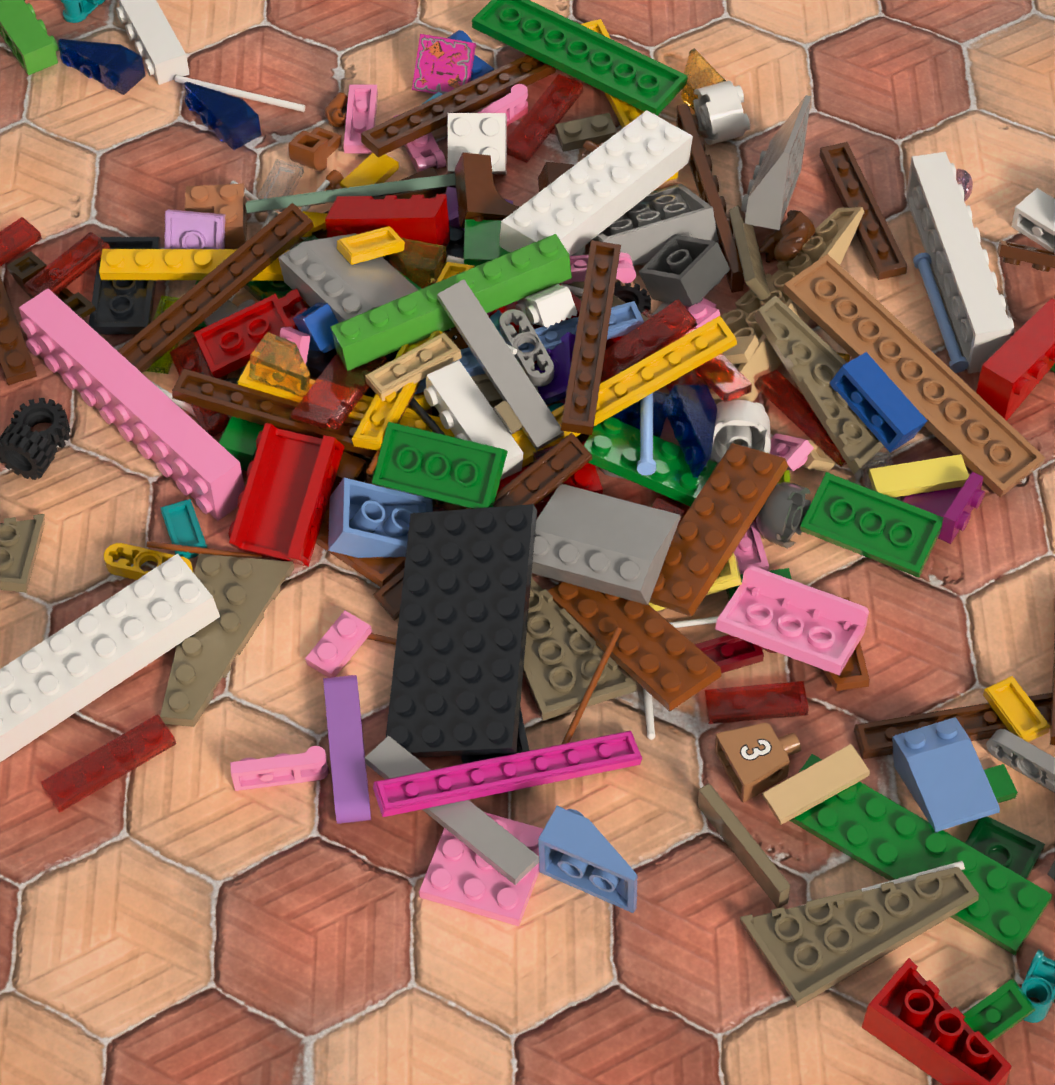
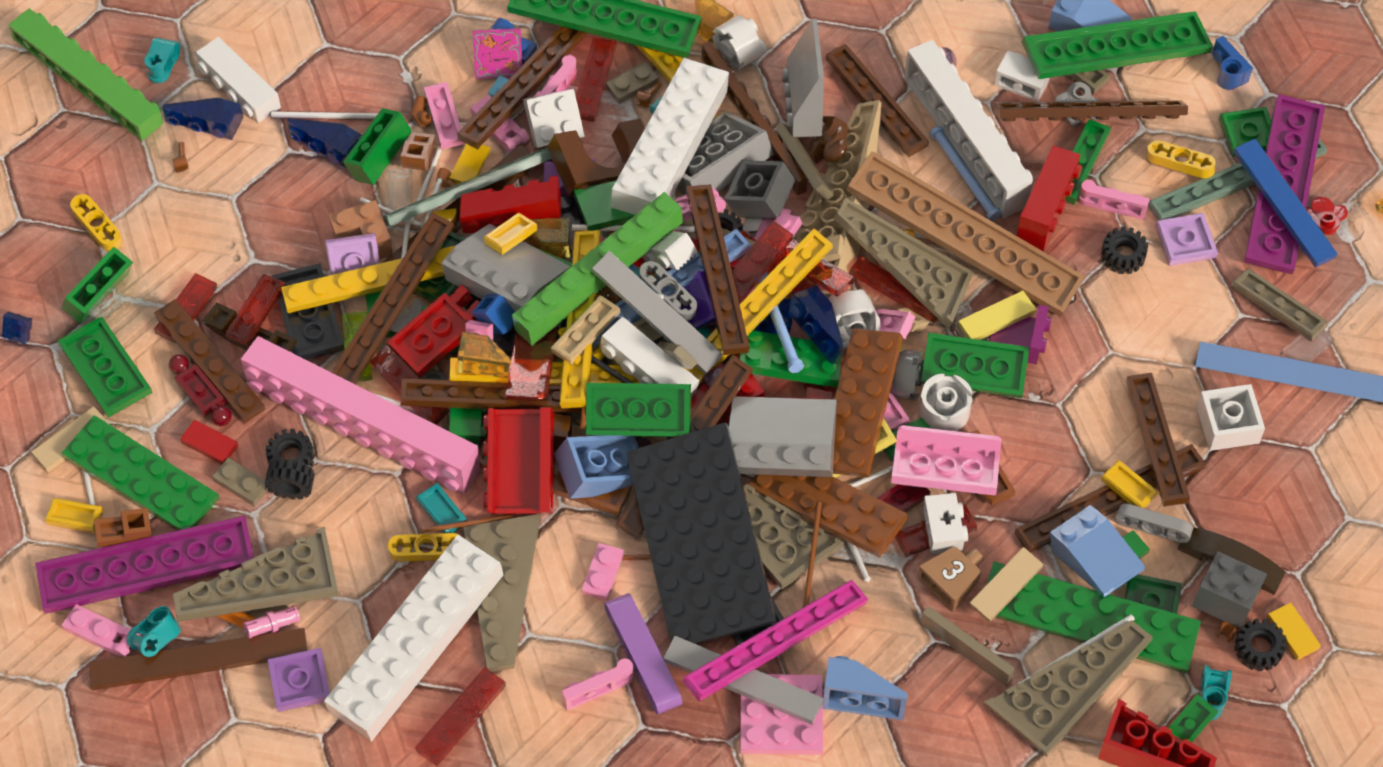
camera: 20 degrees left, 5 degrees up
blue brick [830,352,927,452] -> none
none -> dark orange hand [172,142,189,173]
none -> green brick [343,108,412,185]
none -> white axle [412,148,442,219]
none -> white brick [919,374,972,431]
none -> white brick [923,493,968,555]

